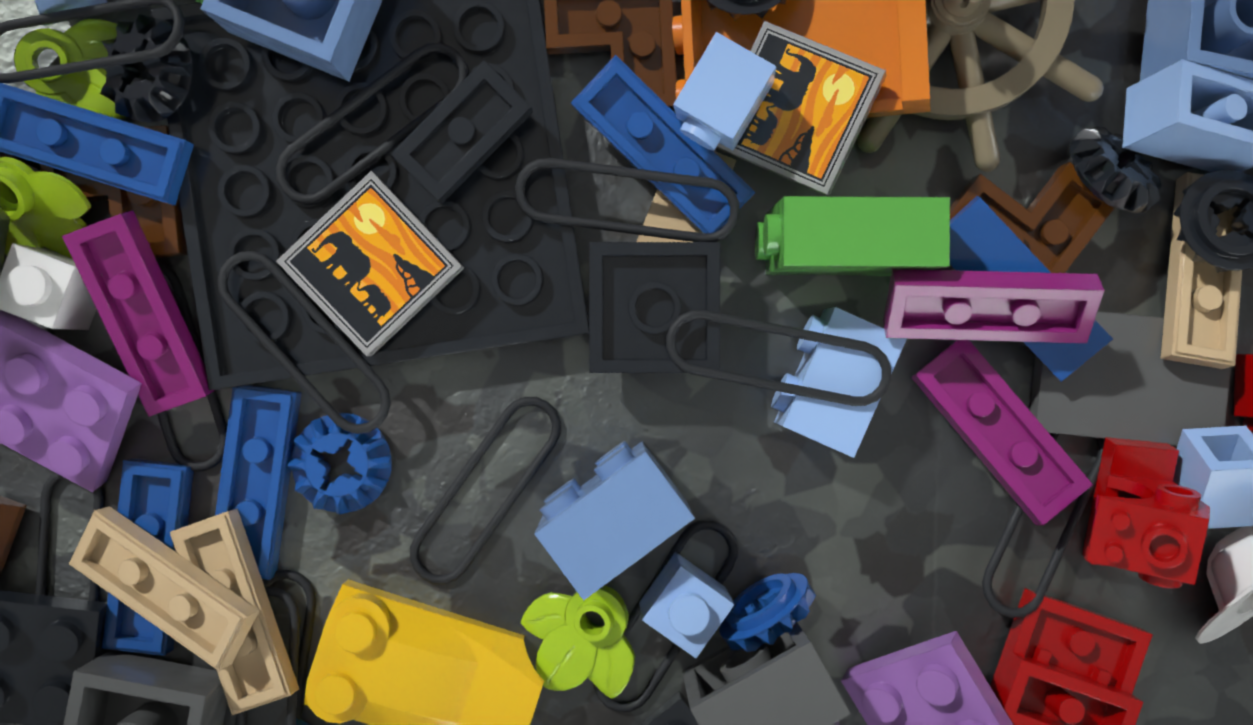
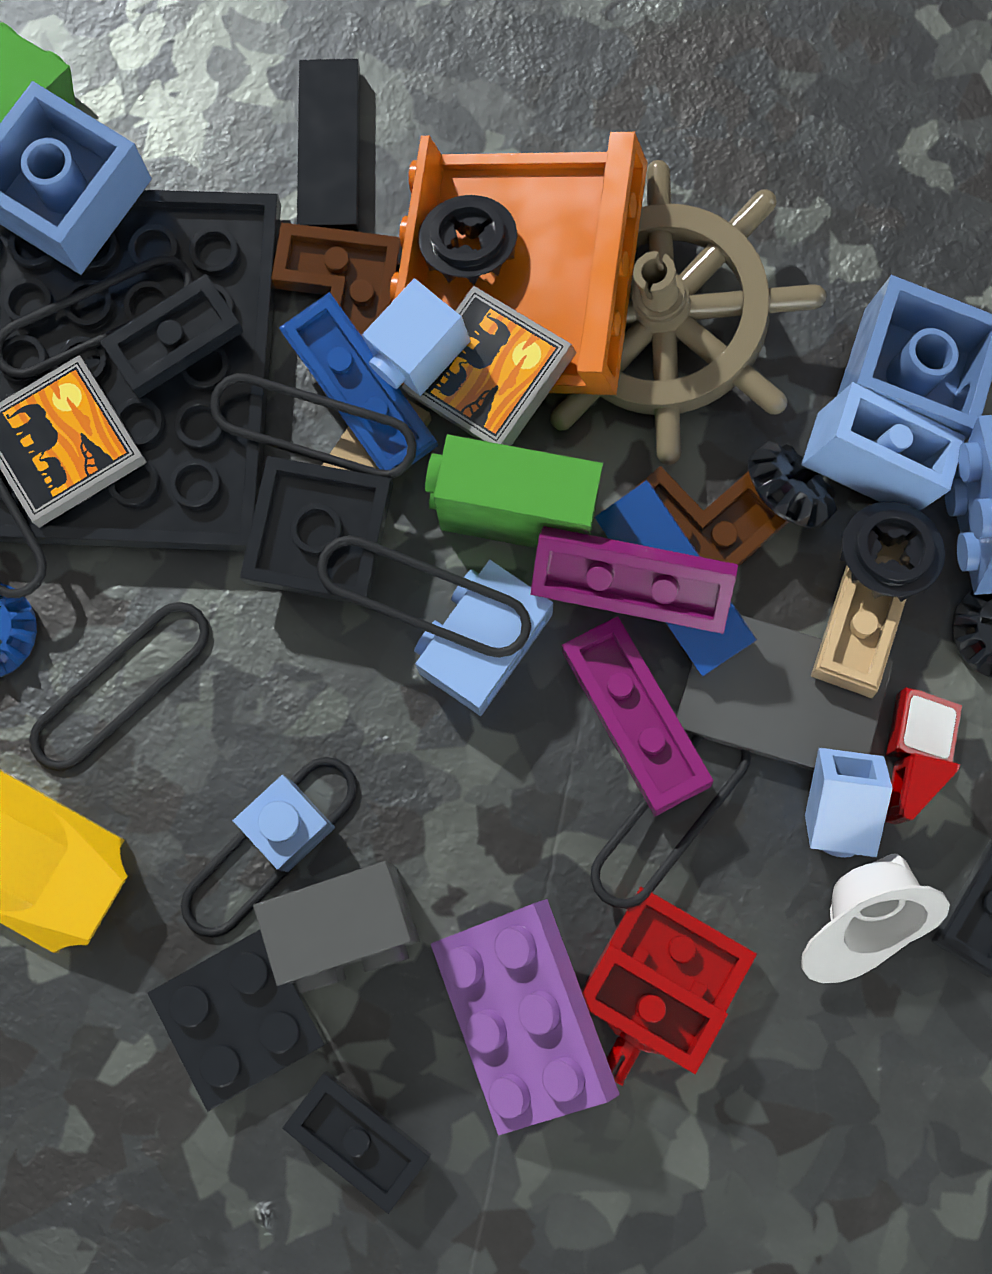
camera: 20 degrees right, 10 degrees down
lime plate [521,586,635,698] -> none
medium blue brick [534,441,695,601] -> none
blue gear [719,573,816,652] -> none
red tile [1082,437,1210,588] -> none

